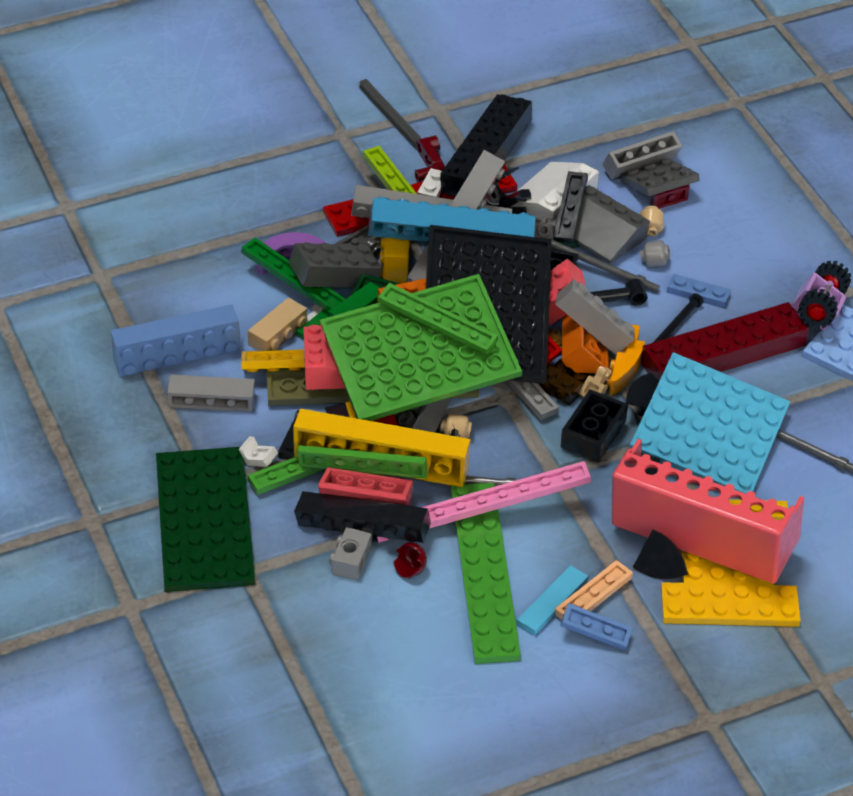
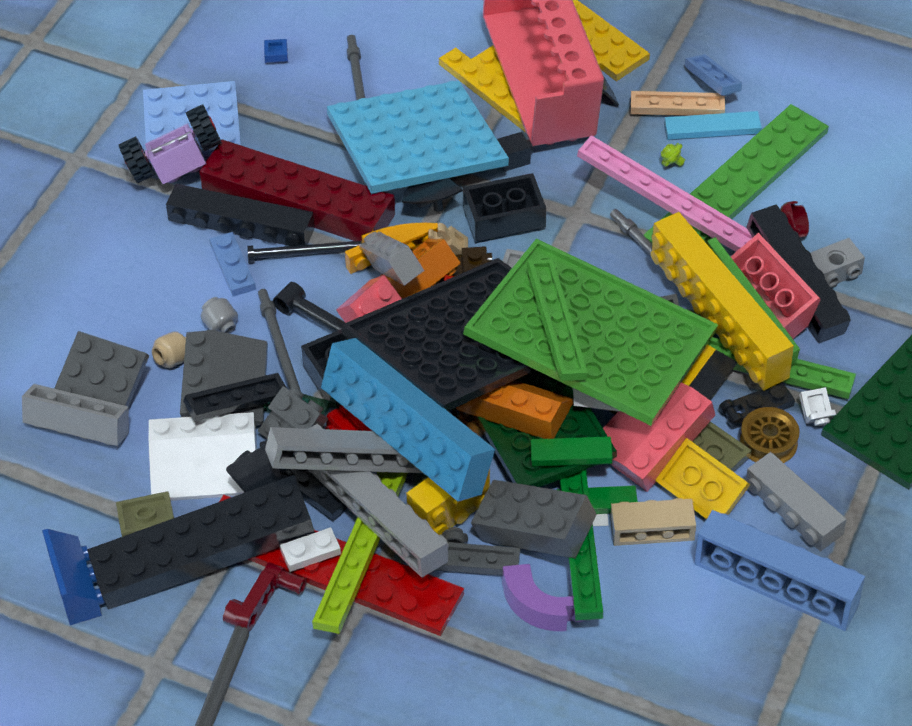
camera: 130 degrees left, 5 degrees up
none -> blue slope [42,529,104,625]
none -> olive plate [116,491,174,537]
none -> black brick [166,184,315,246]
none -> lime plant [661,143,685,167]
none -> pearl gold wheel [740,407,800,463]

